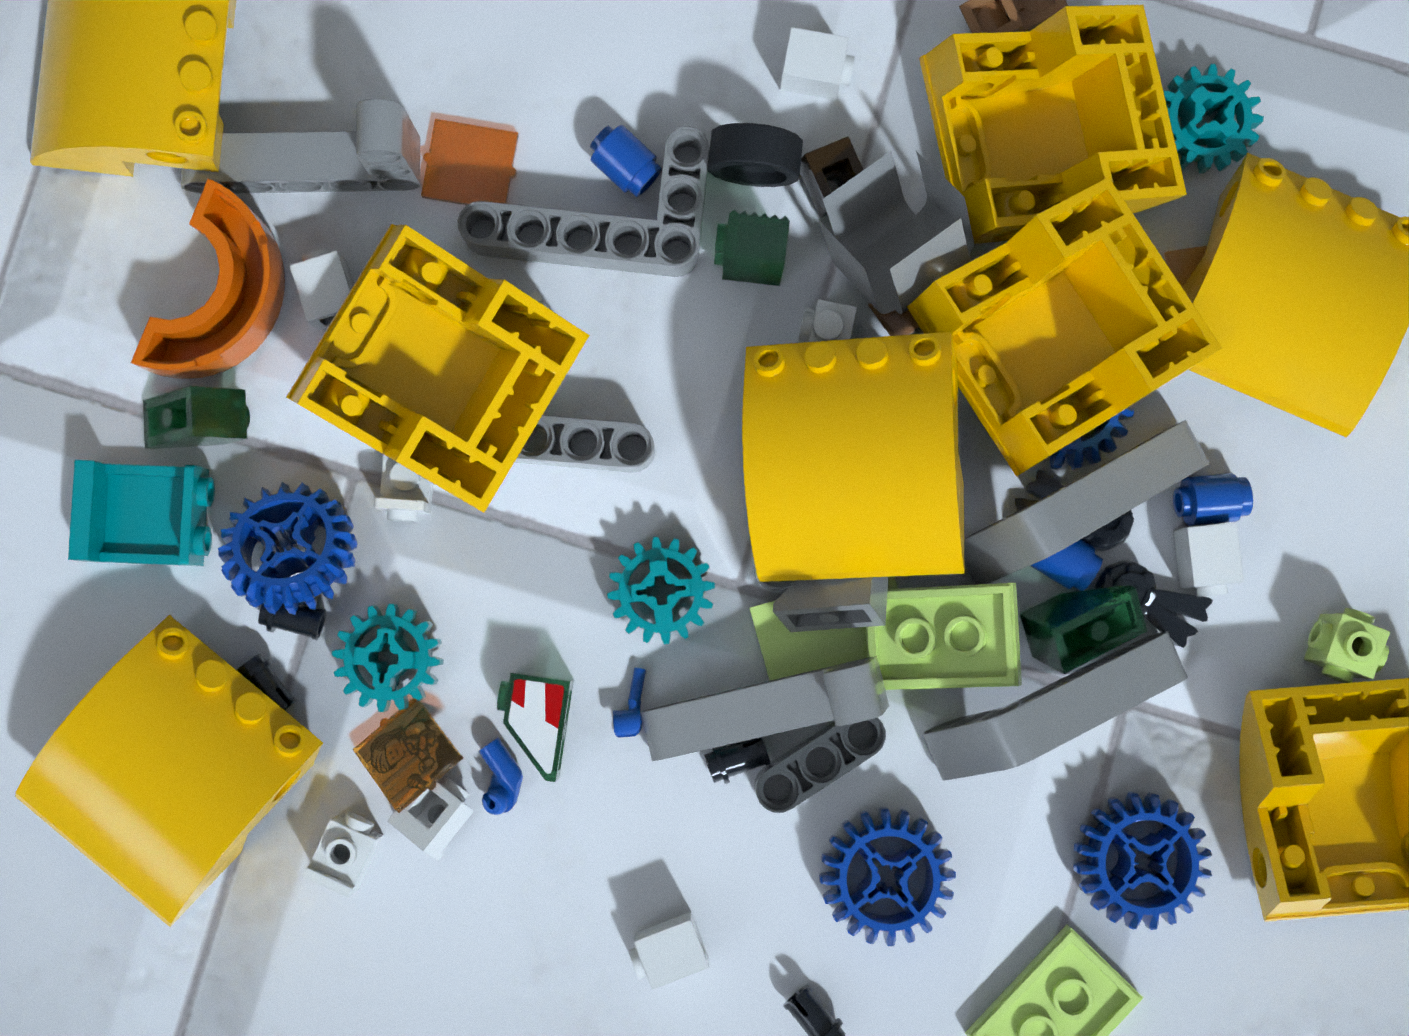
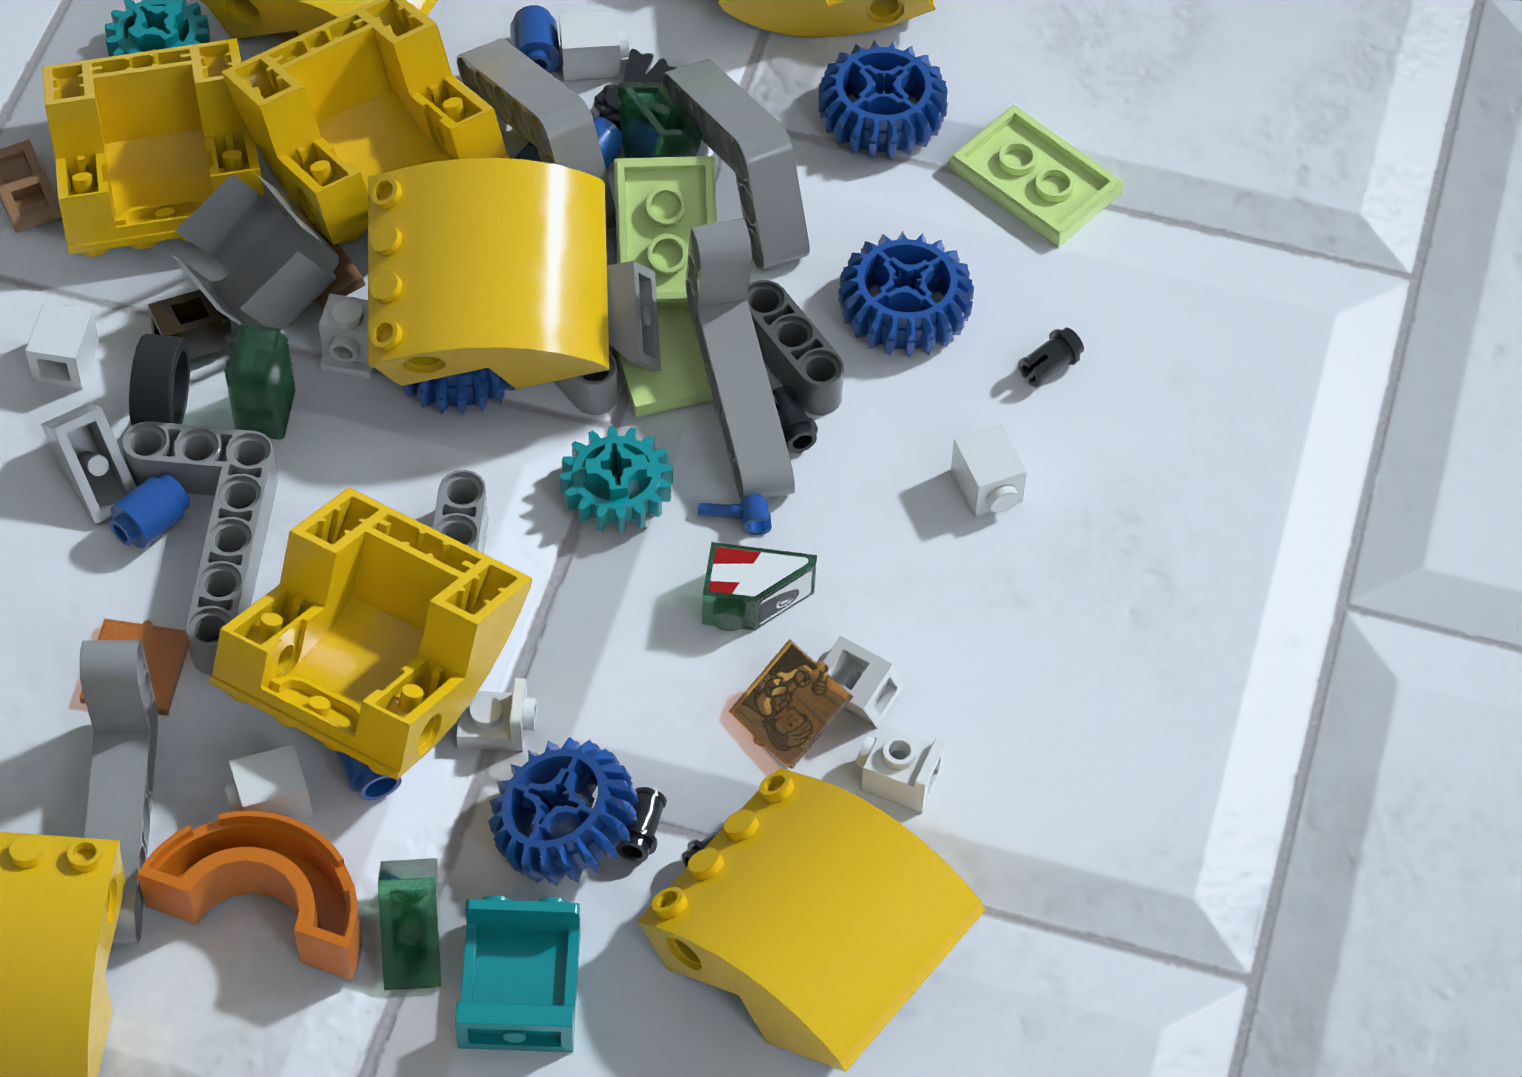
camera: 90 degrees left, 30 degrees down
teal gear [332,604,444,712] -> none
blue arm [478,737,523,815] -> none
none -> light grey slope [41,403,136,524]

